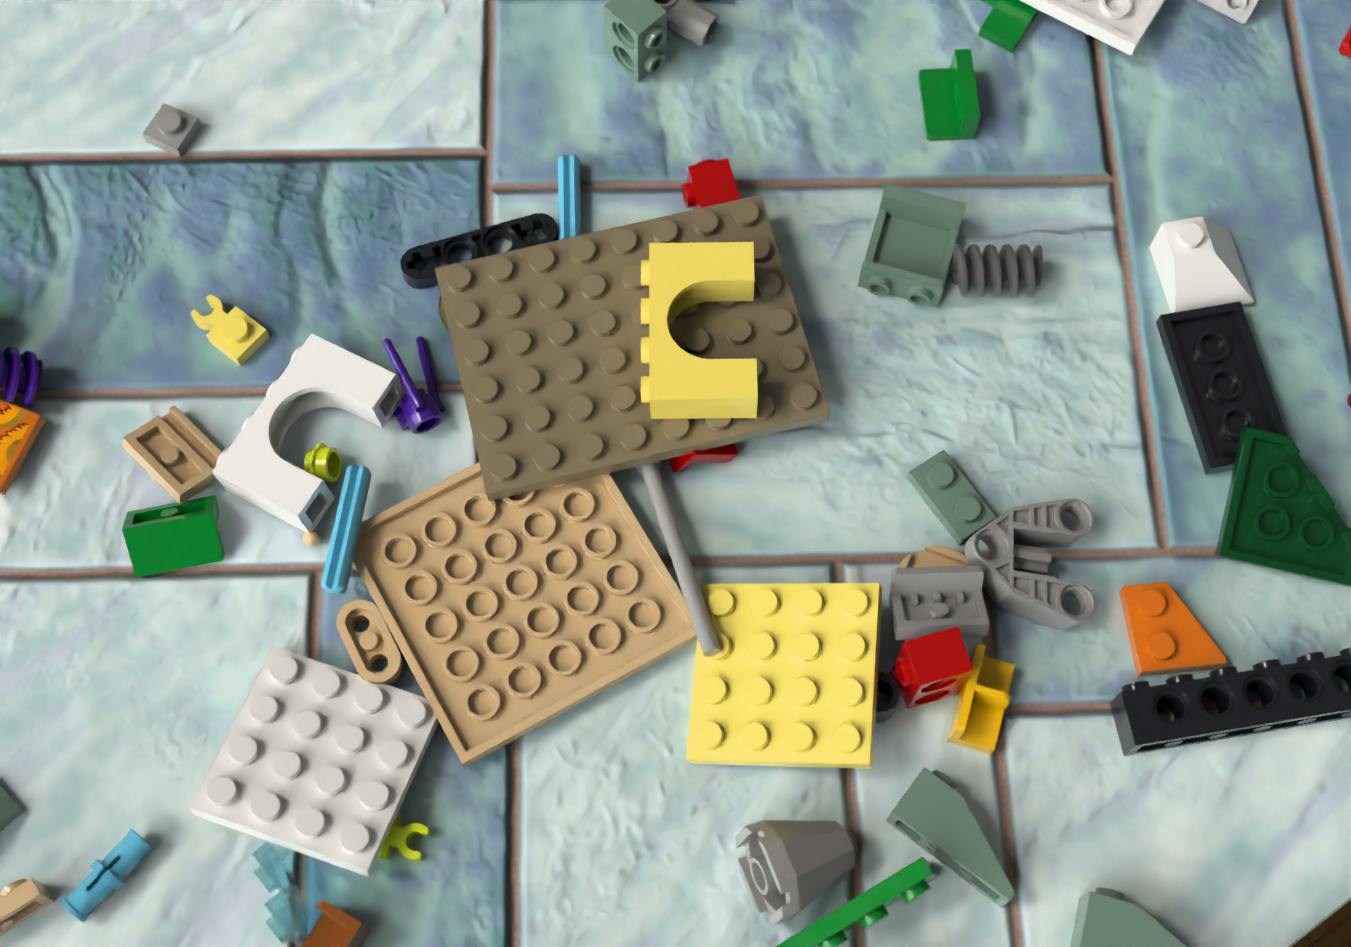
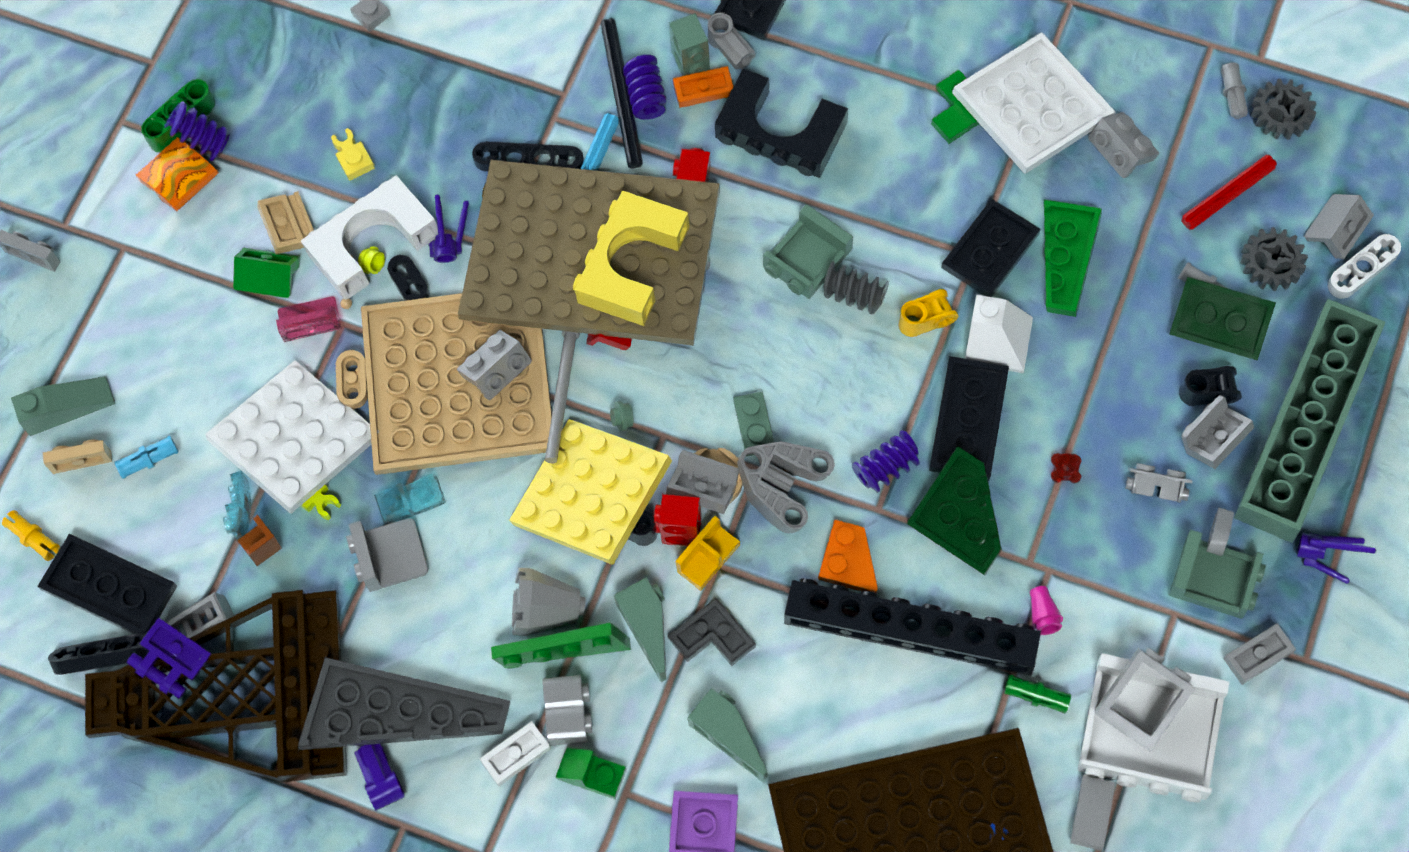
camera: 30 degrees right, 0 degrees up
medium azure axle [321,465,372,594] -> none
green panel [918,49,981,141] -> none
none -> clear pink panel [276,296,342,342]
none -> light grey bracket [346,518,428,592]
none -> clear light blue slope [374,473,446,523]
none -> black beam [387,255,429,301]
none -> light grey bracket [457,330,532,400]
none -> black axle [601,18,643,169]
none -> sand green plate [610,401,634,431]
none -> dark purple piece [623,54,666,120]
none -> dark grey tile [668,598,756,666]
none -> orange plate [672,66,733,108]
none -> black arch [714,68,848,178]
none -> dark purple piece [852,430,920,493]
none -> yellow piece [898,289,958,337]
none -> black plate [941,199,1041,297]
none -> green wing [1044,199,1102,317]

